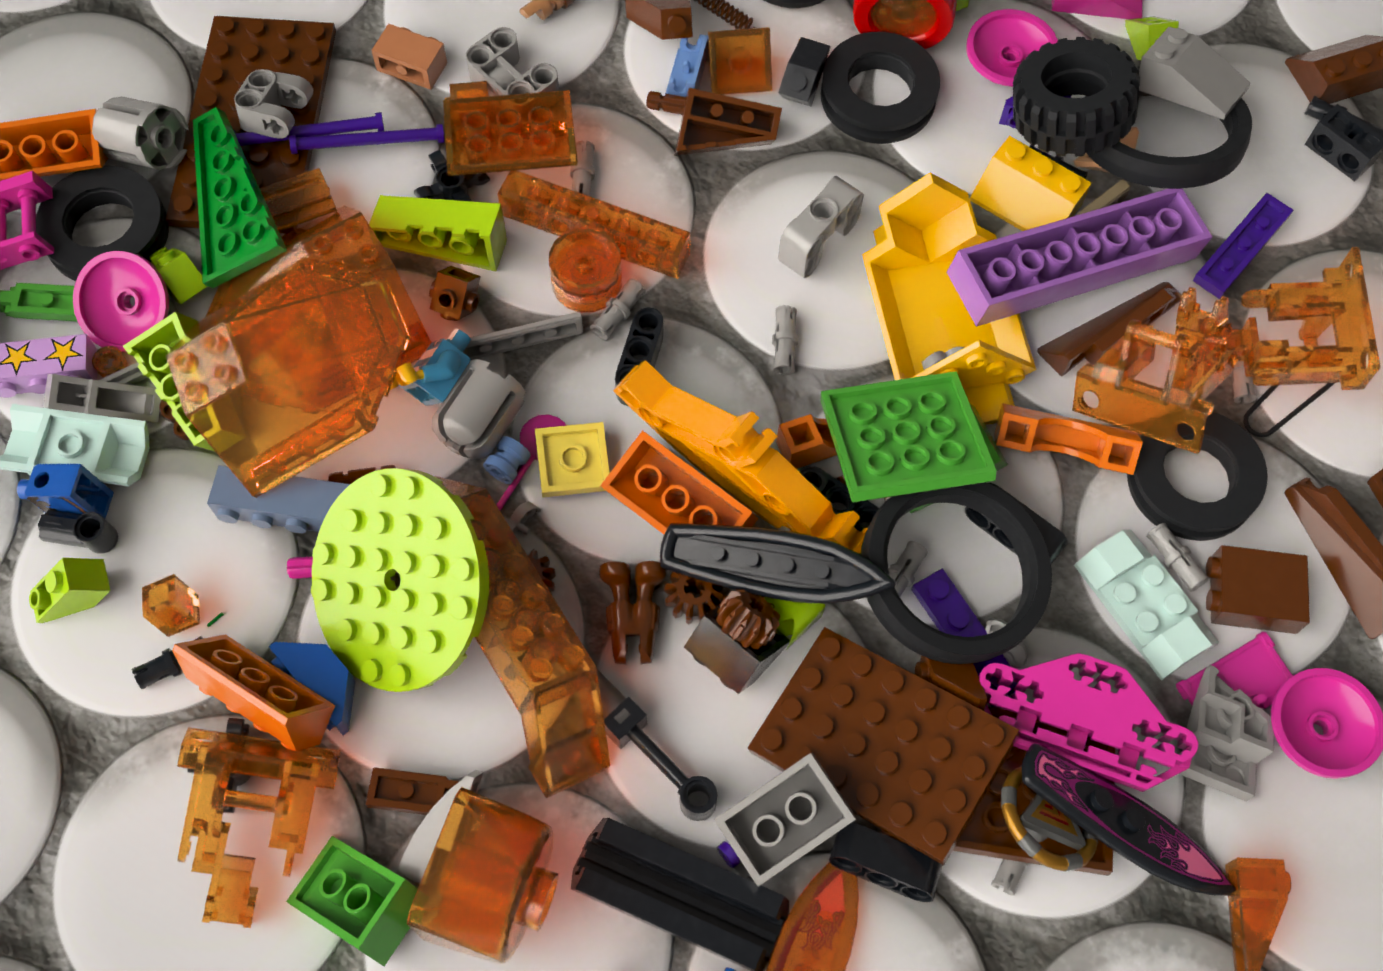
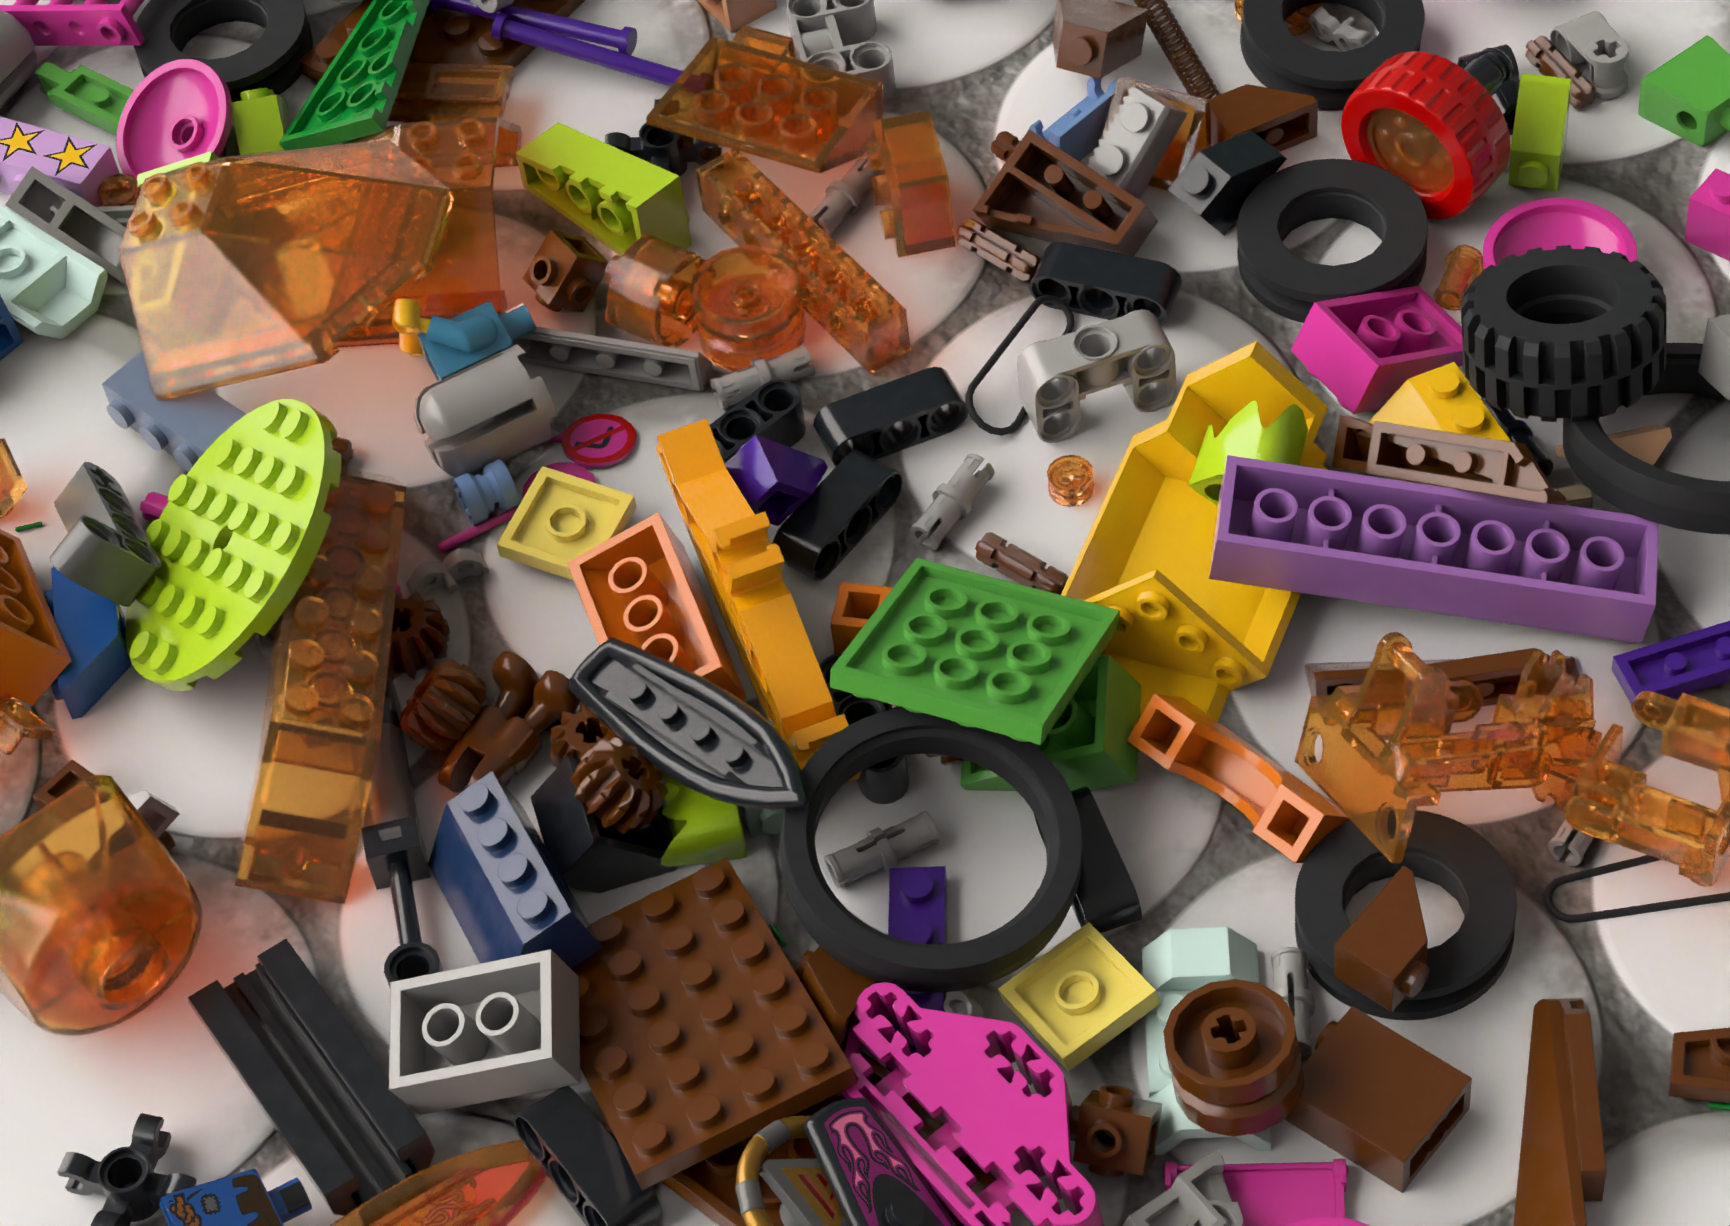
camera: 40 degrees right, 15 degrees down
none -> dark grey beam [49,462,161,607]
none -> reddish brown gear [400,658,486,753]
none -> dark blue slope [428,771,603,969]
none -> piece [548,414,637,467]
none -> clear orange brick [604,234,713,348]
none -> dark purple slope [725,435,828,527]
none -> black beam [772,450,903,581]
none -> black beam [813,367,968,466]
none -> clear orange brick [866,110,955,257]
none -> axle [956,218,1041,283]
none -> black piece [965,295,1075,436]
none -> reddish brown axle [975,532,1069,595]
none -> light yellow plate [998,922,1161,1072]
none -> black beam [1029,242,1182,326]
none -> clear orange bush [1047,455,1095,507]
none -> reddish brown brick [1069,1085,1163,1177]
none -> light grey brick [1086,87,1188,198]
none -> reddish brown wheel [1163,979,1305,1137]
none -> lime piece [1188,400,1308,506]
none -> reddish brown slope [1204,84,1318,152]
none -> dark pink slope [1291,286,1463,414]
none -> wedge [1332,415,1566,505]
none -> reddish brown slope [1334,866,1430,1012]
none -> clear orange pin [1434,245,1484,311]

